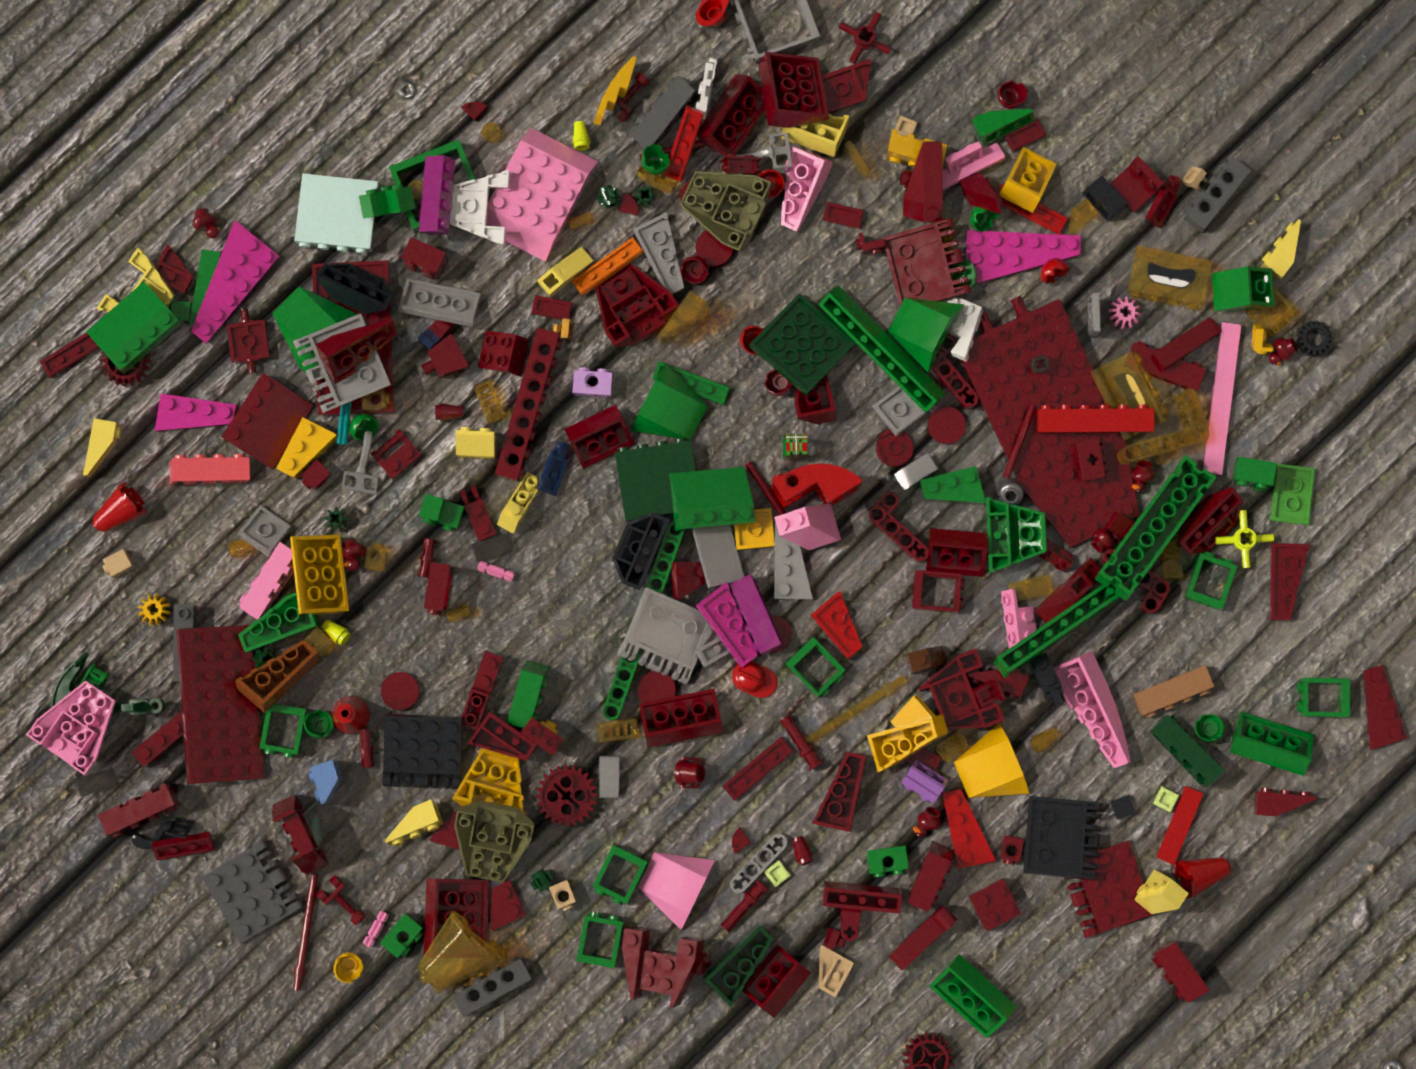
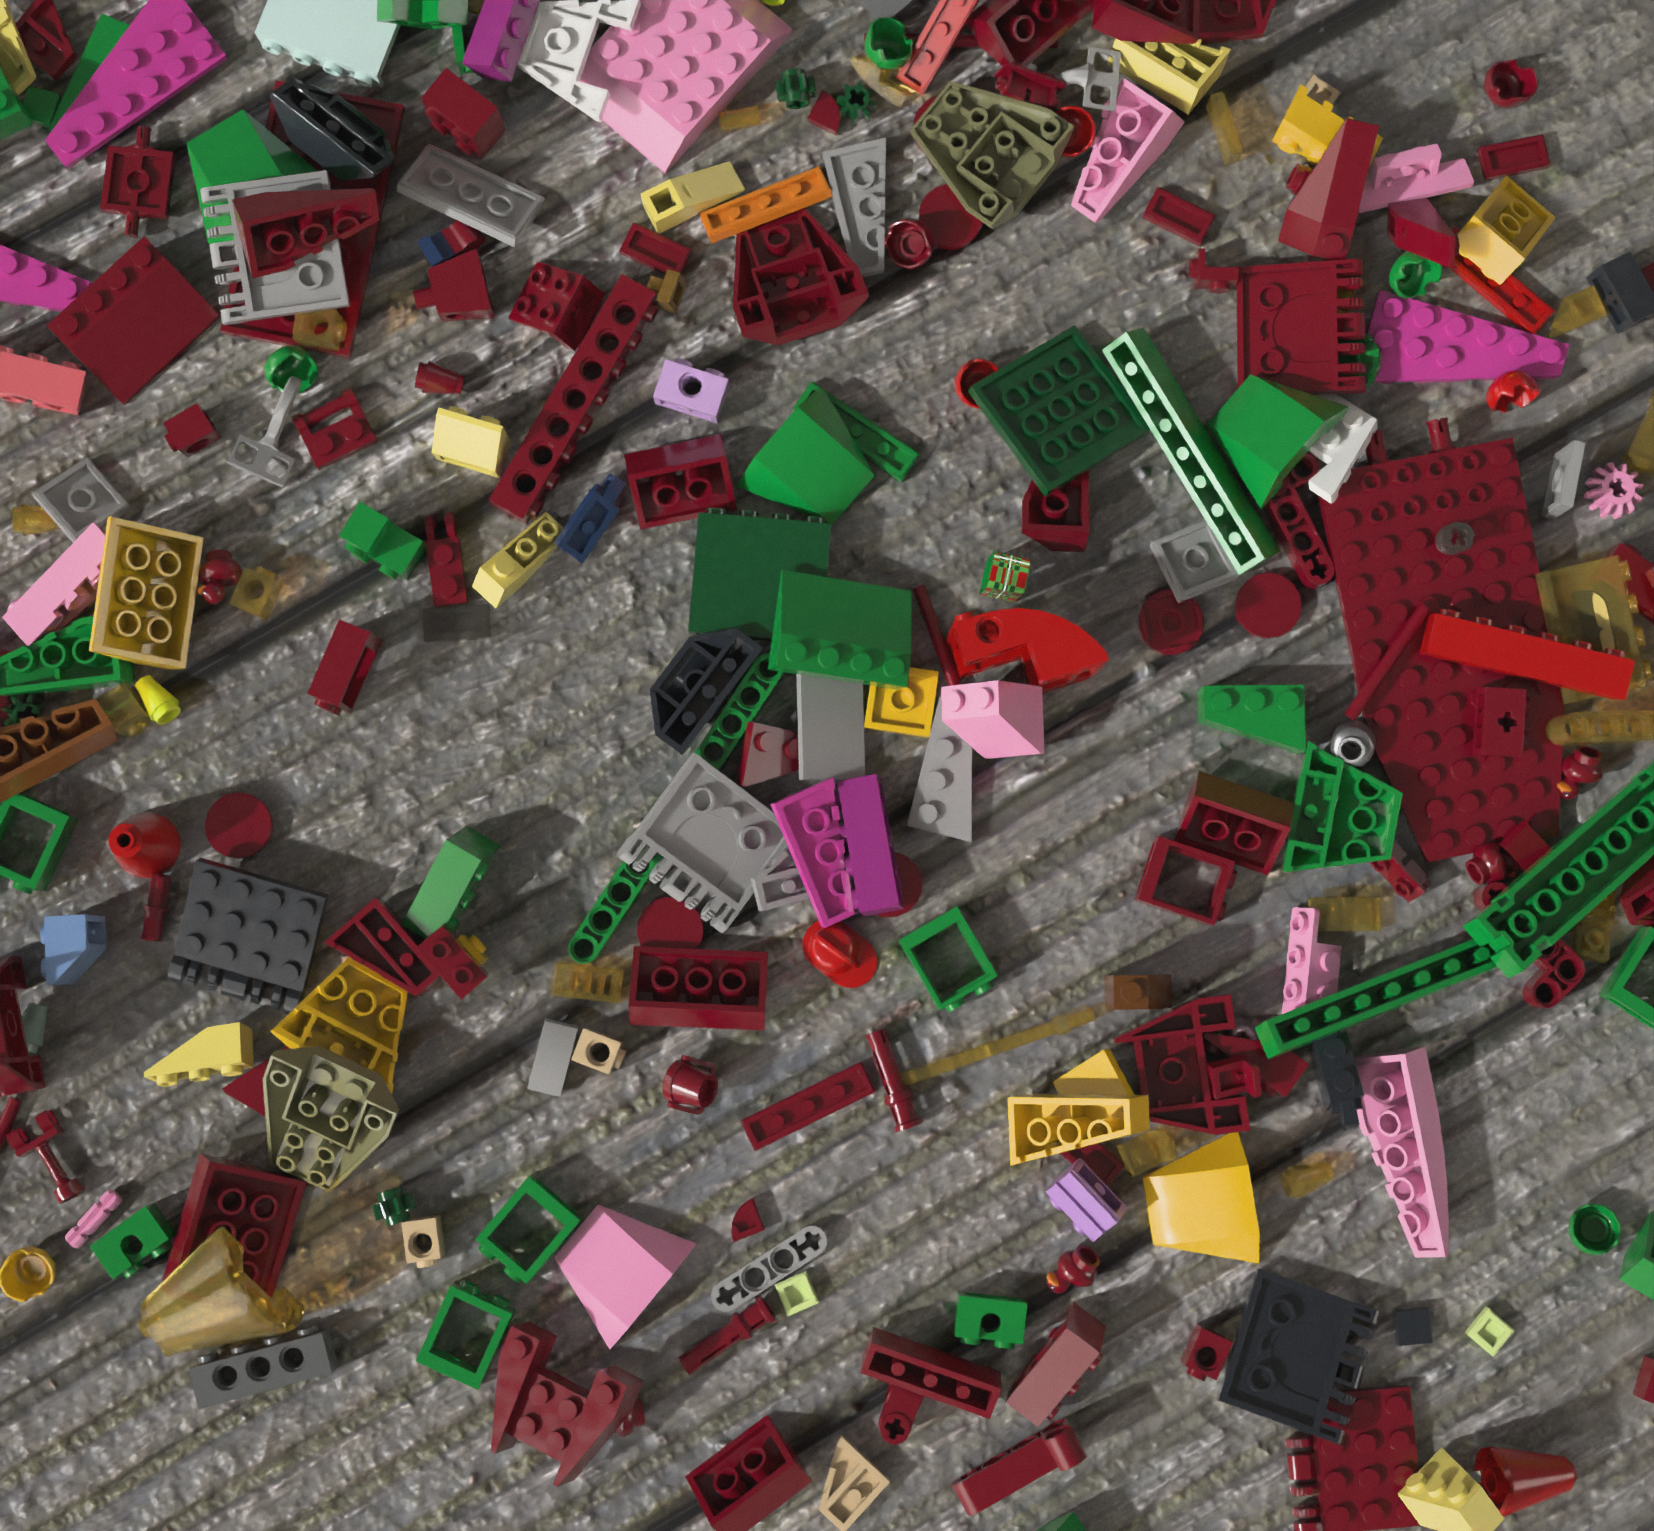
camera: 10 degrees right, 0 degrees up
yellow wedge [276,418,337,479] -> none
green hair [304,709,334,739] -> none
dark green gear [324,507,349,531] -> none
teal axle [337,401,352,445] -> none
dark red pin [418,538,436,578] -> none
clear yellow pin [446,604,472,623] -> none
dark red slope [462,650,504,730] -> none
clear yellow slope [473,379,506,424] -> none
bright pink axle [477,561,515,582] -> none
dark red wing [491,880,526,931] -> none
dark red gear [535,764,598,827] -> none
clear yellow slope [657,290,710,345] -> none
dark green wedge [703,922,774,1007] -> none
dark red hair [764,369,793,396] -> none
dark red cone [792,836,814,866] -> none
red wing [810,591,862,659] -> none
dark red wedge [812,752,868,832] -> none
dark red tile [823,927,846,950] -> none
dark red beam [868,492,929,563] -> none
light grey slope [894,453,939,491] -> none
red wing [942,789,996,869] -> none
dark red brick [967,878,1022,931] -> none
green slope [972,109,1034,146] -> none
dark red slope [1034,558,1101,623] -> none
medium nougat brick [1132,665,1214,718] -> none
dark green wedge [1149,715,1225,787] -> none
red tile [1156,786,1203,865] -> none
none -> tan brick [571,1028,626,1074]

